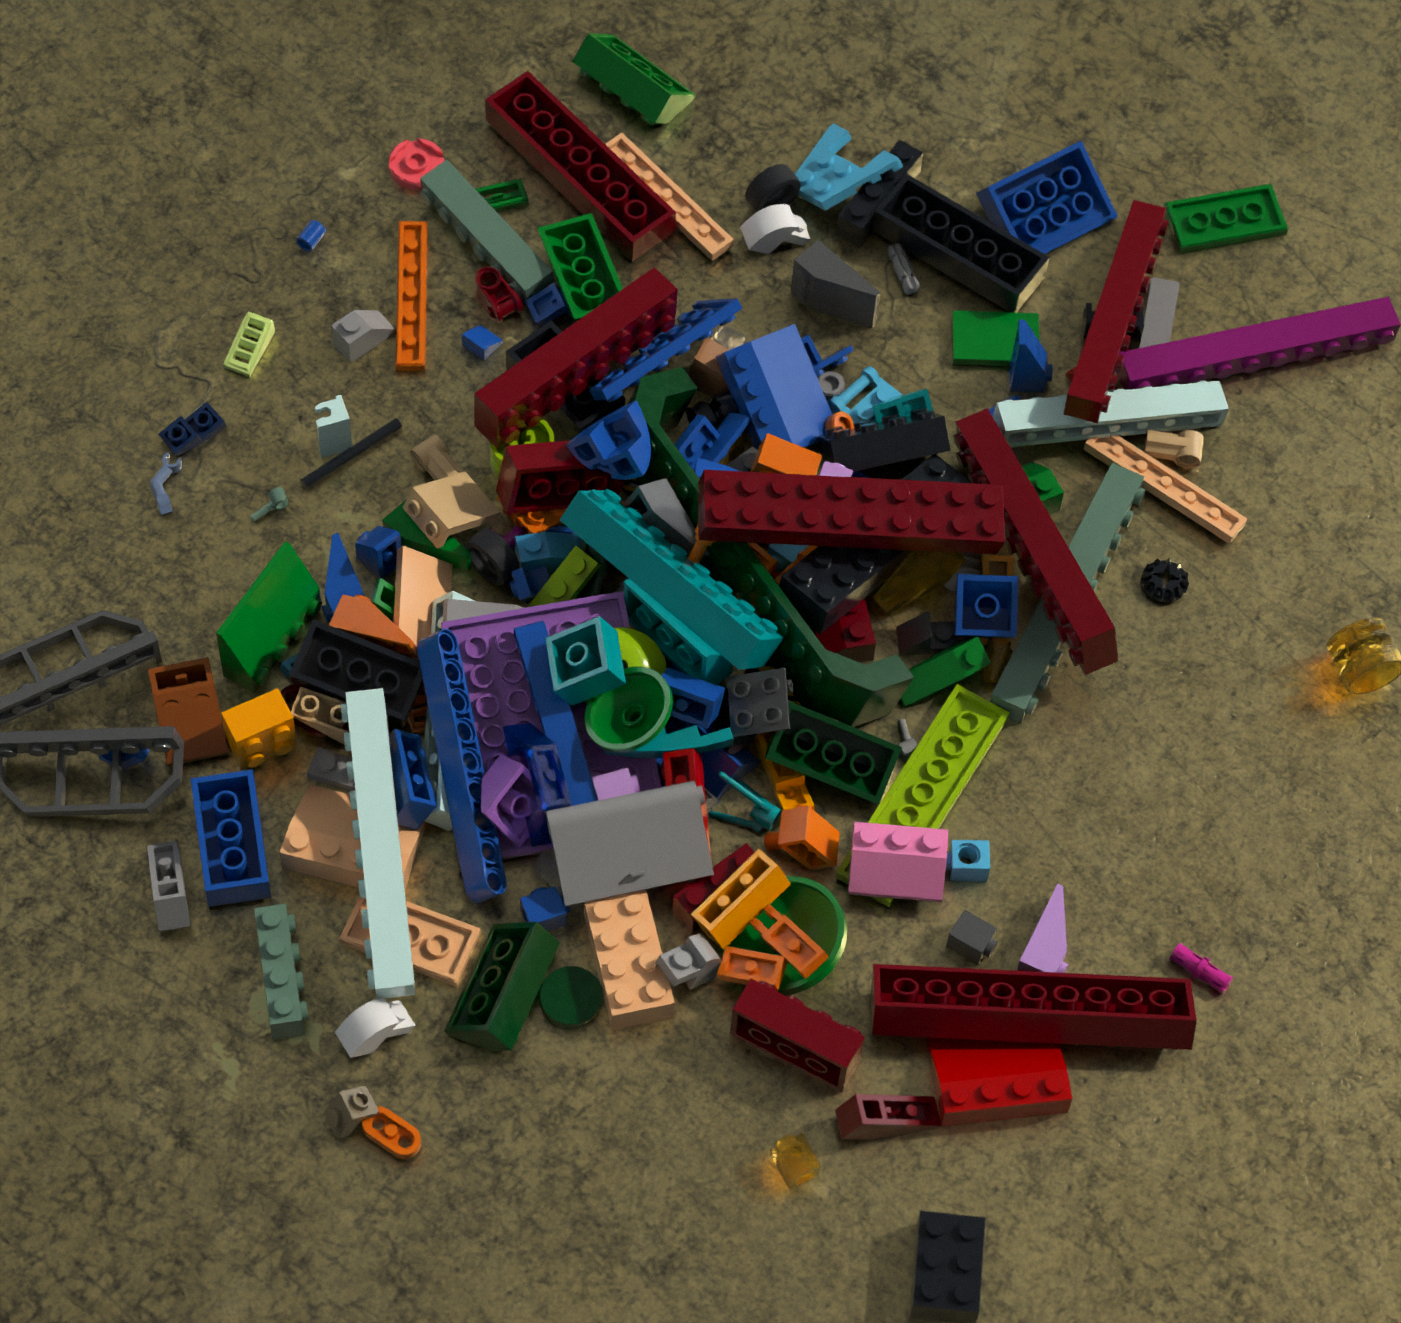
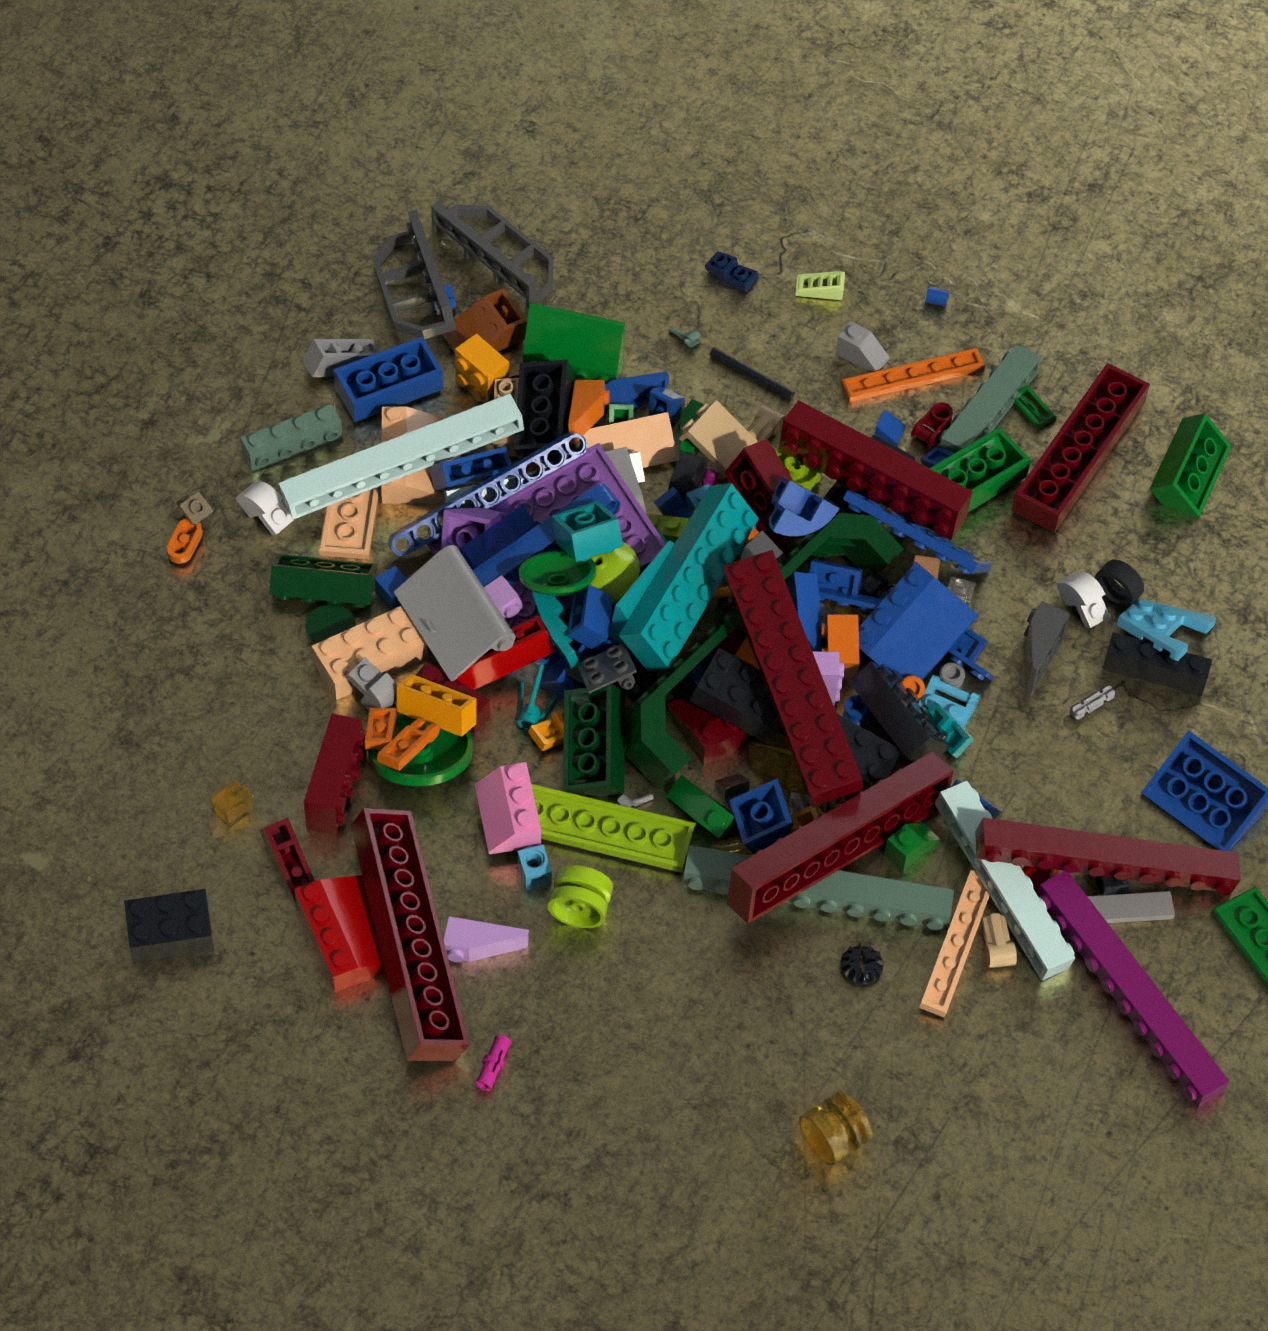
camera: 75 degrees right, 5 degrees down
sand blue arm [150,452,183,515] -> none
light aqua hinge [315,395,352,458] -> none
coral tile [389,139,445,190] -> none
light nougat plate [606,133,734,261] -> none
orange brick [764,805,840,870] -> none
black brick [872,173,1050,312] -> none
dark grey brick [946,909,998,965] -> none
green tile [952,310,1040,366] -> none
blue slope [1009,319,1053,393] -> none
none -> lime wheel [548,865,613,928]

